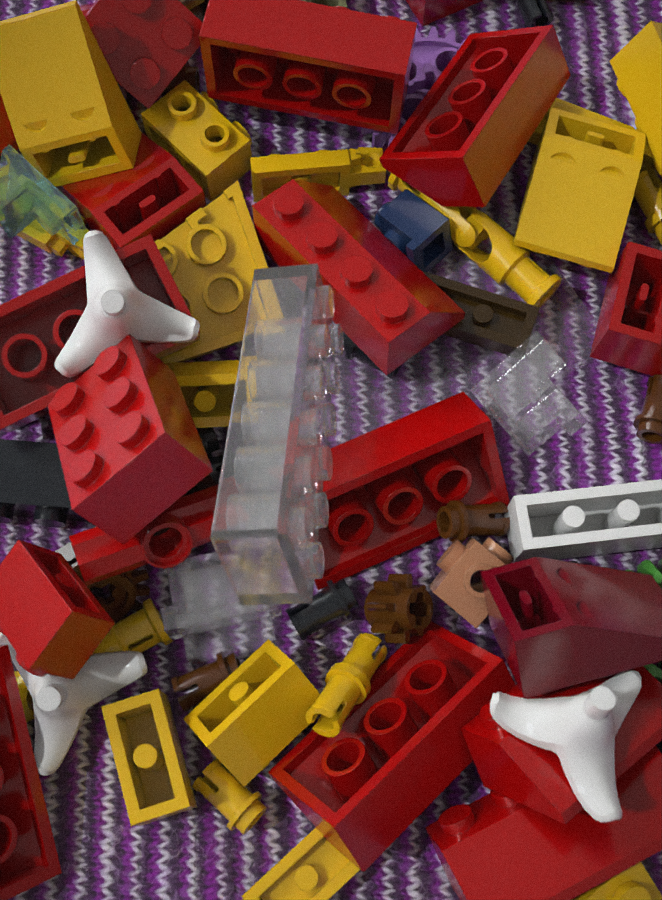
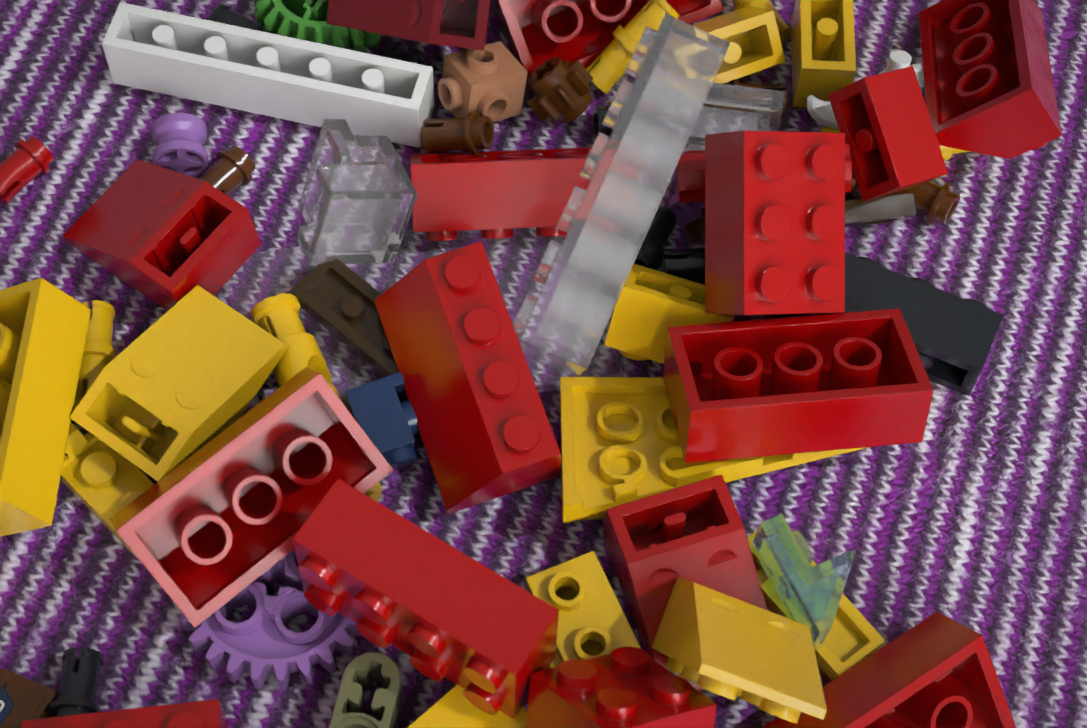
camera: 160 degrees left, 10 degrees down
white piece [54,230,200,378] -> none
yellow hinge [250,147,386,203] -> none

